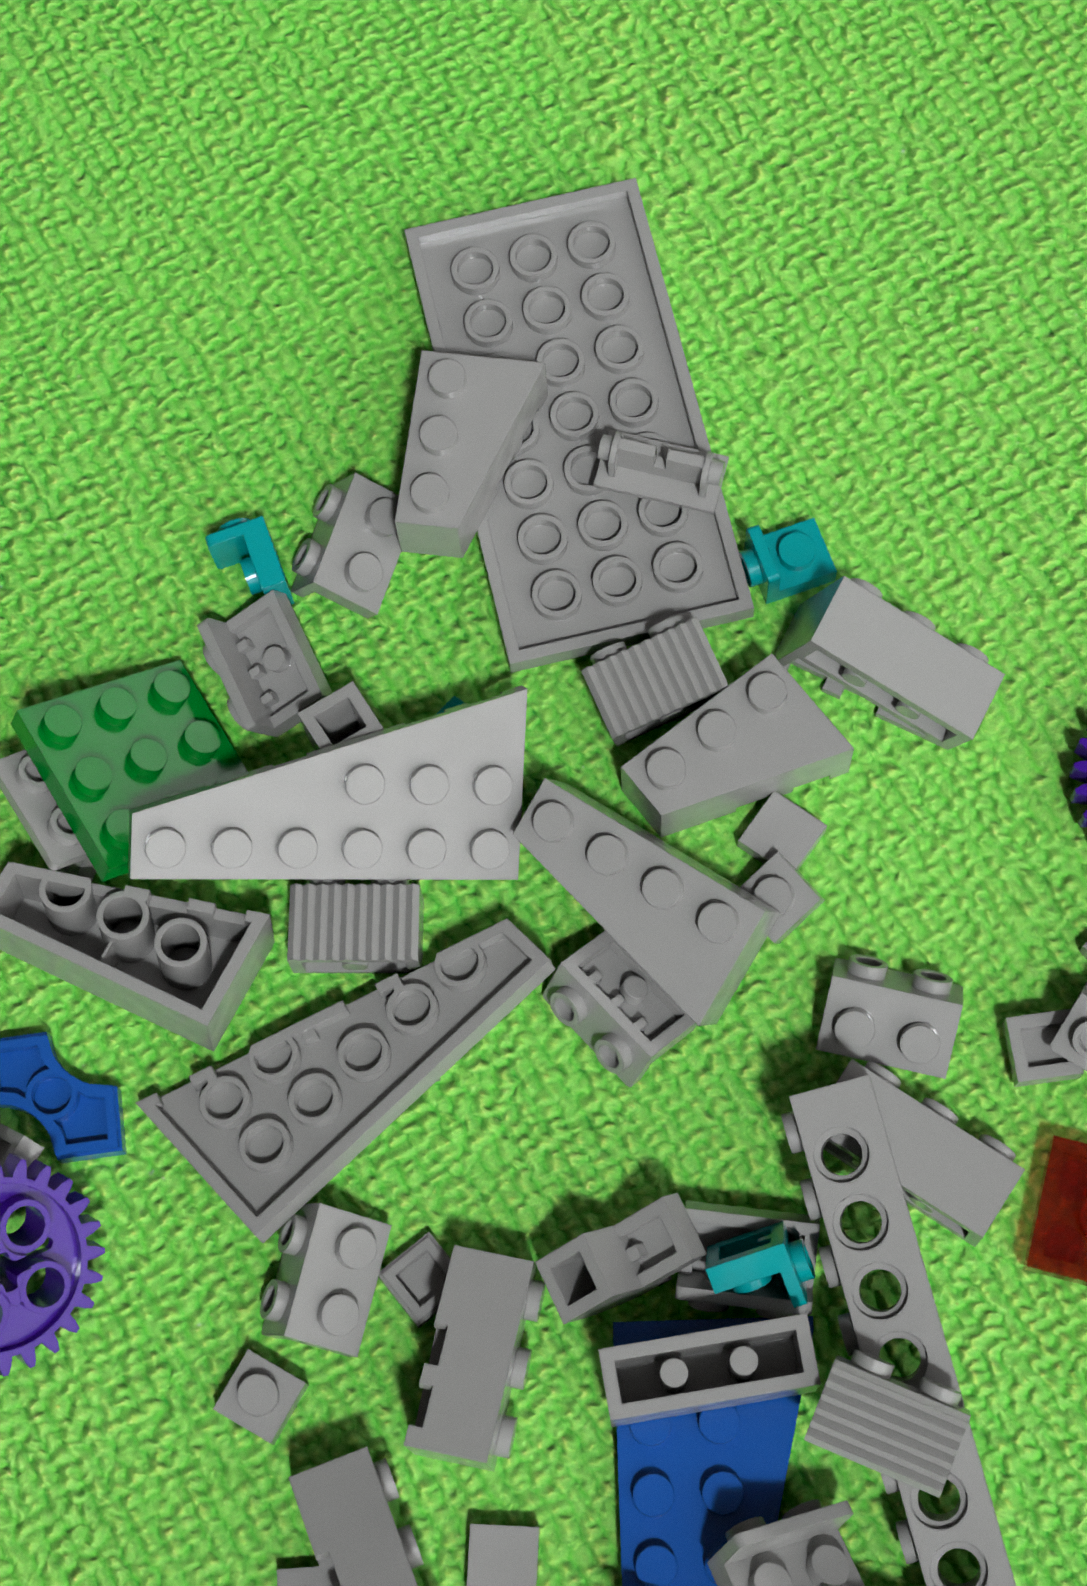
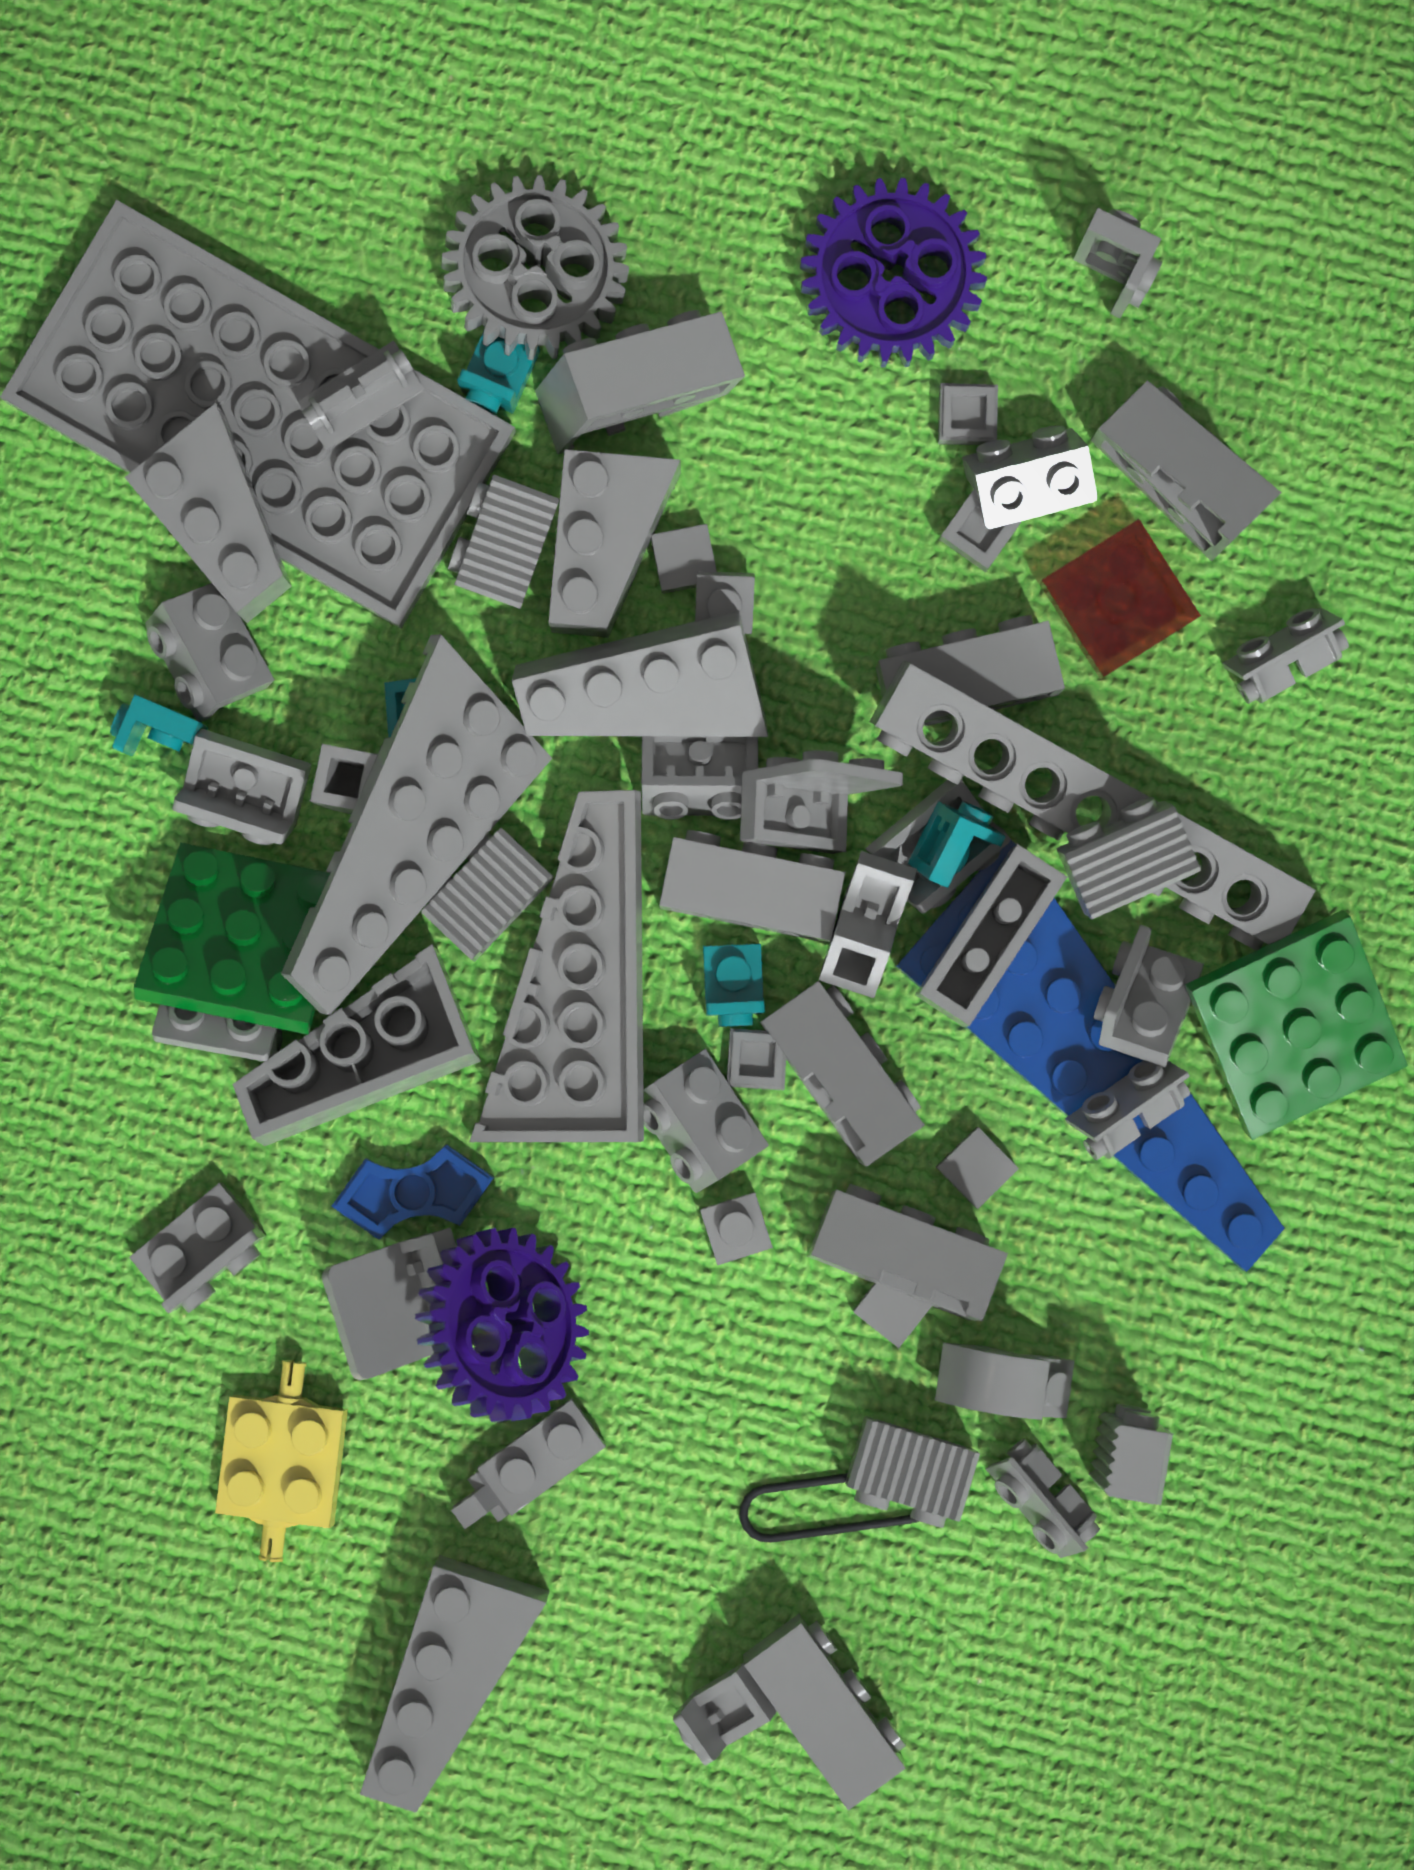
camera: 60 degrees left, 15 degrees up
light grey bracket [816,954,963,1079] -> none
none -> light grey gear [441,175,629,360]
none -> light grey brick [659,830,845,943]
none -> teal bracket [703,944,765,1027]
none -> light grey bracket [740,750,903,854]

